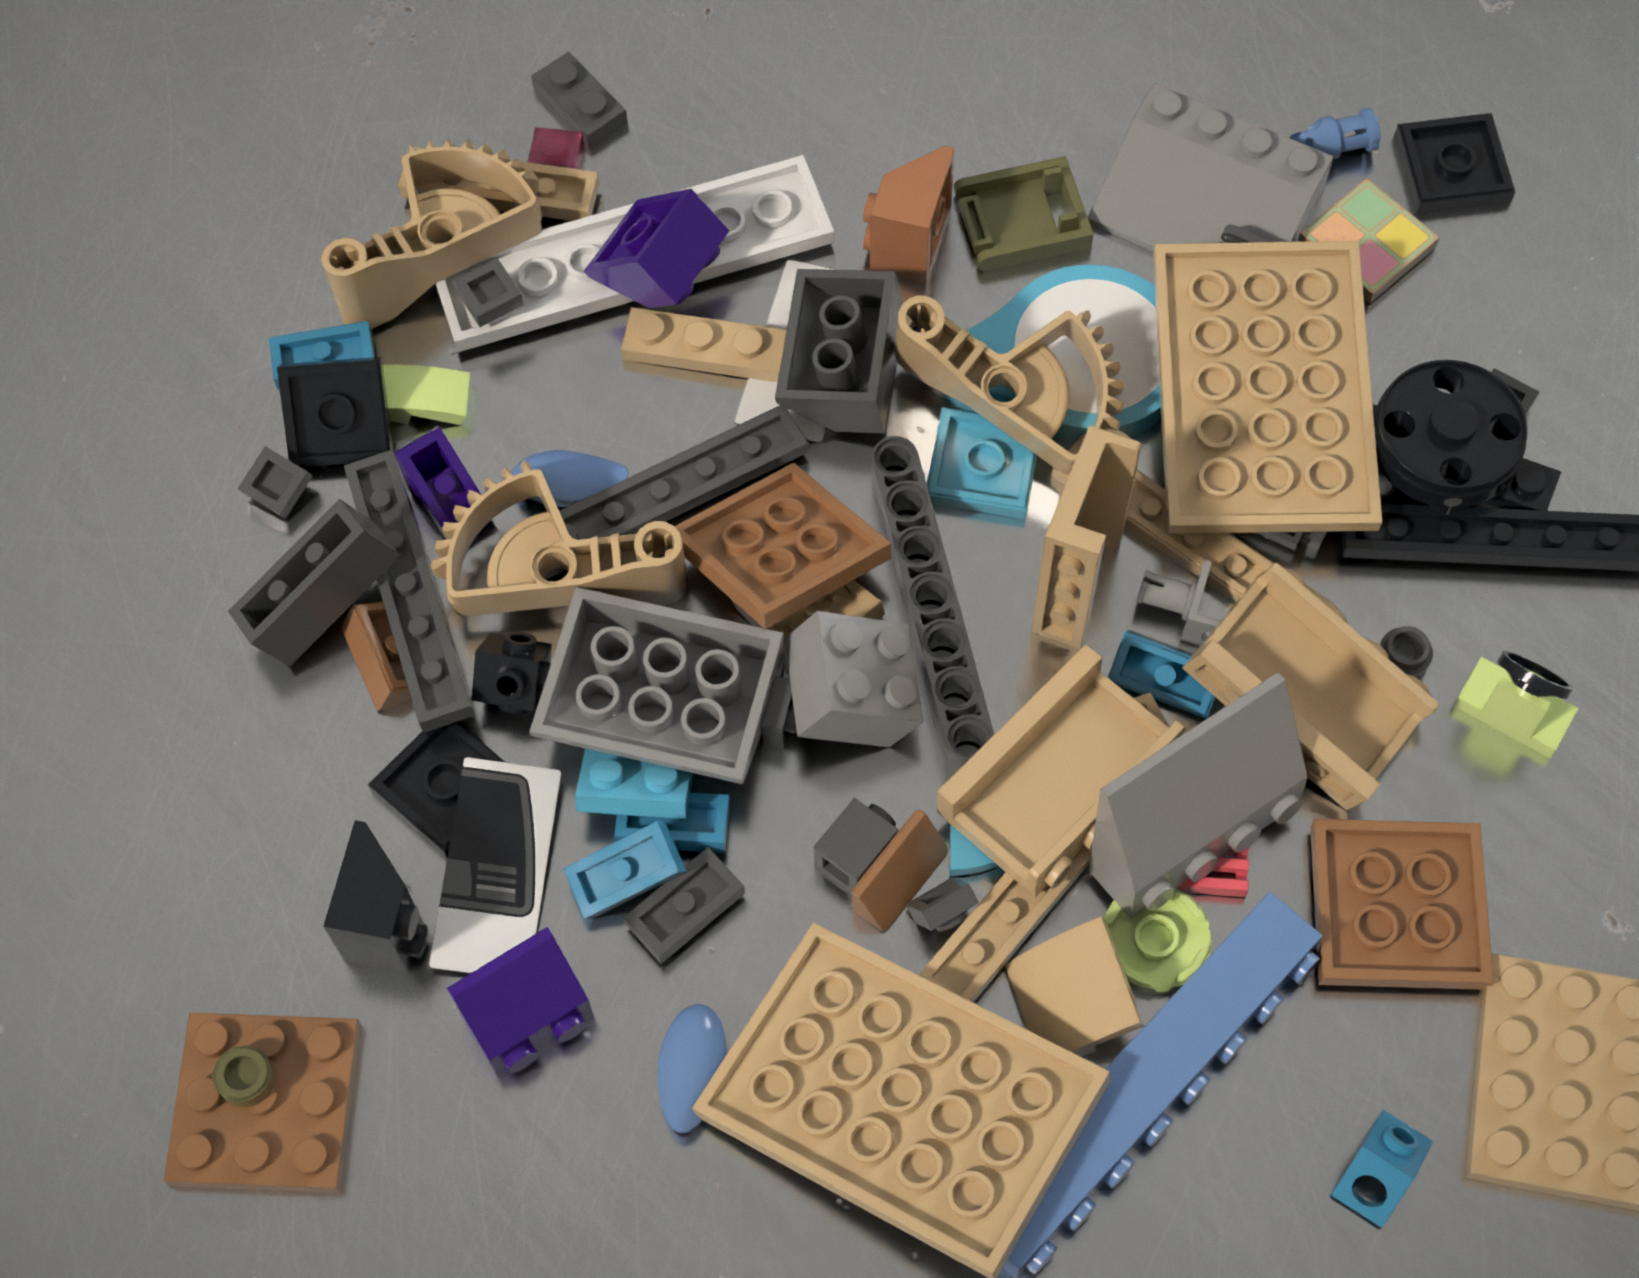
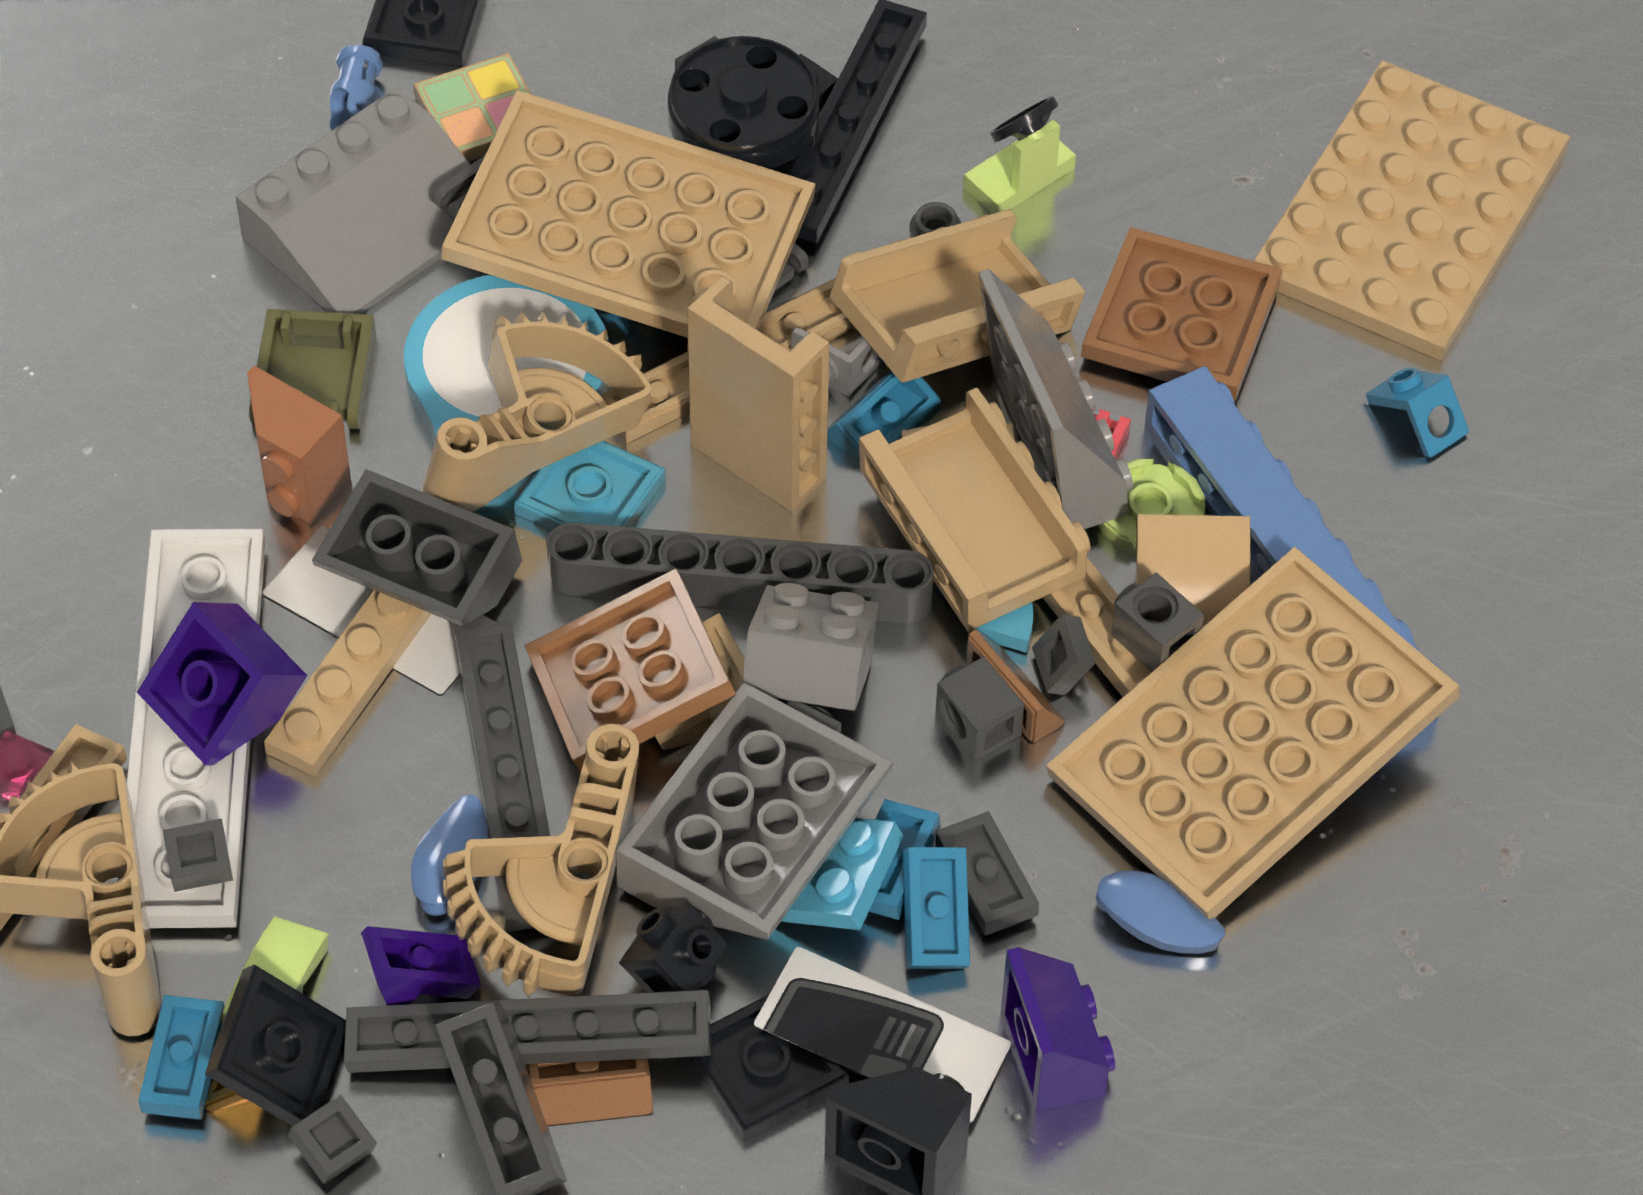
camera: 75 degrees left, 10 degrees down
none -> dark grey brick [1111,572,1204,672]

